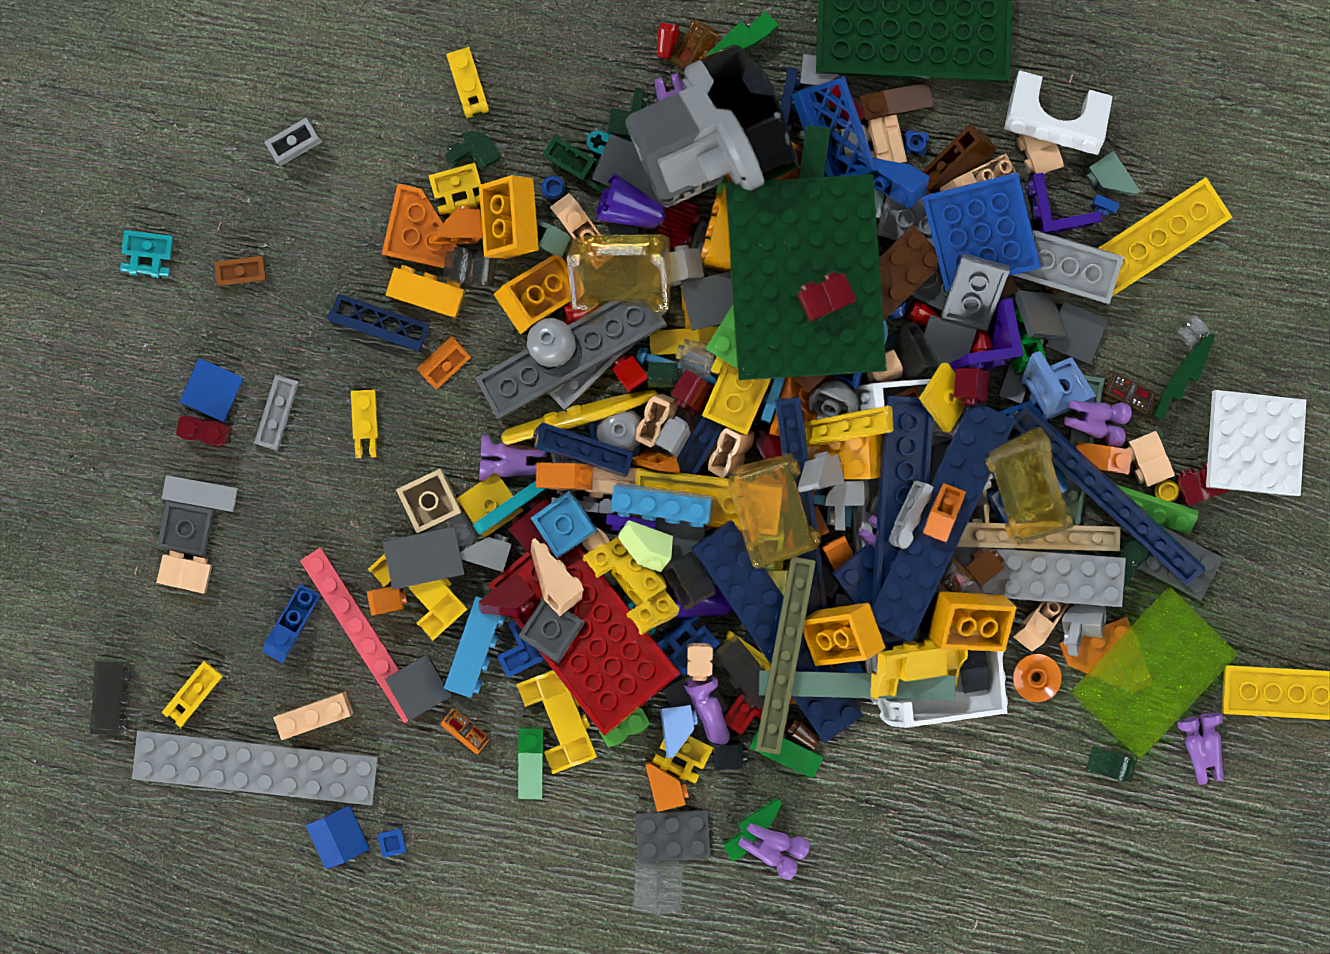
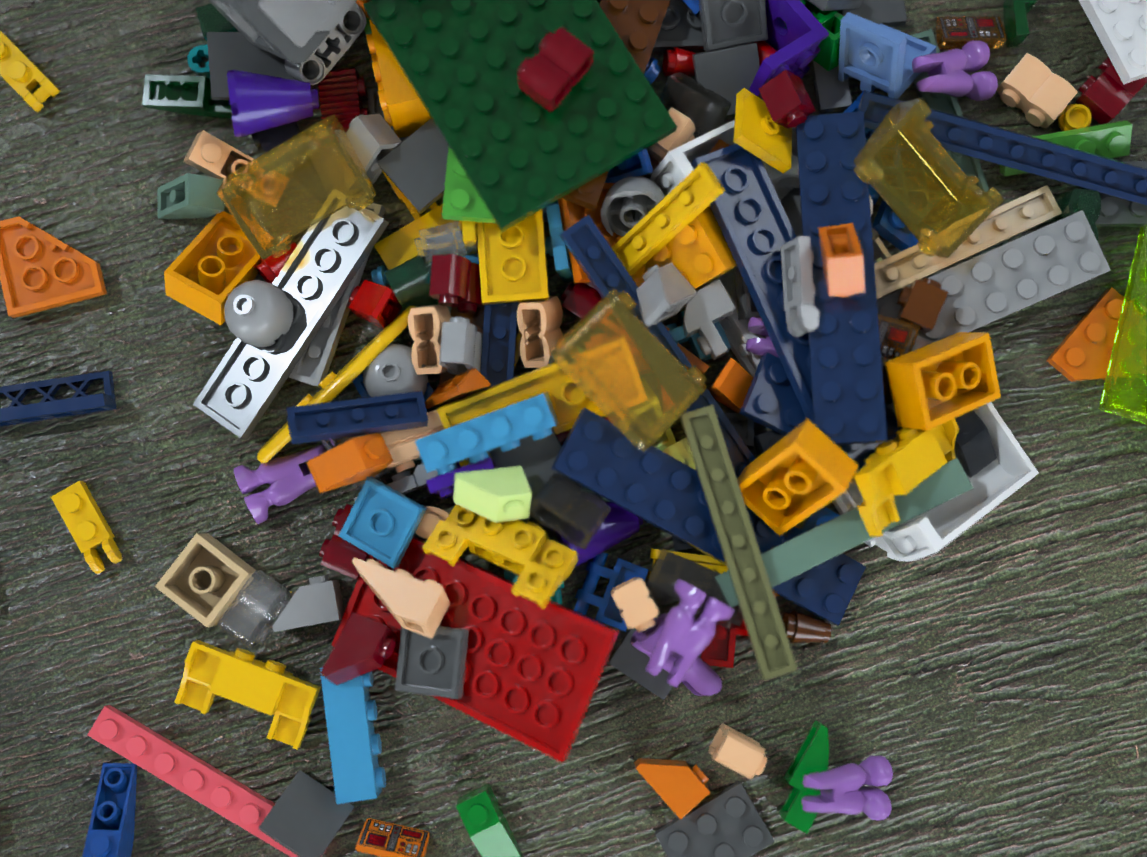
camera: 30 degrees left, 5 degrees down
orange slope [367,586,408,616] -> none
dark grey tile [382,527,464,590] -> none
light orange brick [386,265,465,319] -> none
orange slope [417,336,471,390] -> none
yellow plate [428,163,482,216] -> none
orange slope [428,206,483,245] -> none
clear smoke brick [443,247,497,287] -> none
clear green brick [444,131,502,170] -> none
yellow plate [457,473,524,538] -> none
teal beam [473,481,546,535] -> none
light orange brick [479,175,539,259] -> none
blue plate [497,621,545,678] -> none
yellow bracket [516,670,597,774] -> none
blue plate [541,176,566,200] -> none
bright green brick [599,706,650,746] -> none
yellow plate [652,736,713,784] -> none
light blue slope [660,705,697,759] -> none
black slope [713,741,748,771] -> none
green slope [749,727,824,779] -> none
light nougat slope [1013,601,1070,652] -> none
orange dish [1013,654,1062,702] -> none
light grey brick [1062,604,1107,656] -> none
orange slope [1075,442,1133,474] -> none
none -> medium lavender piece [646,579,735,688]
none -> light nougat brick [709,724,768,779]

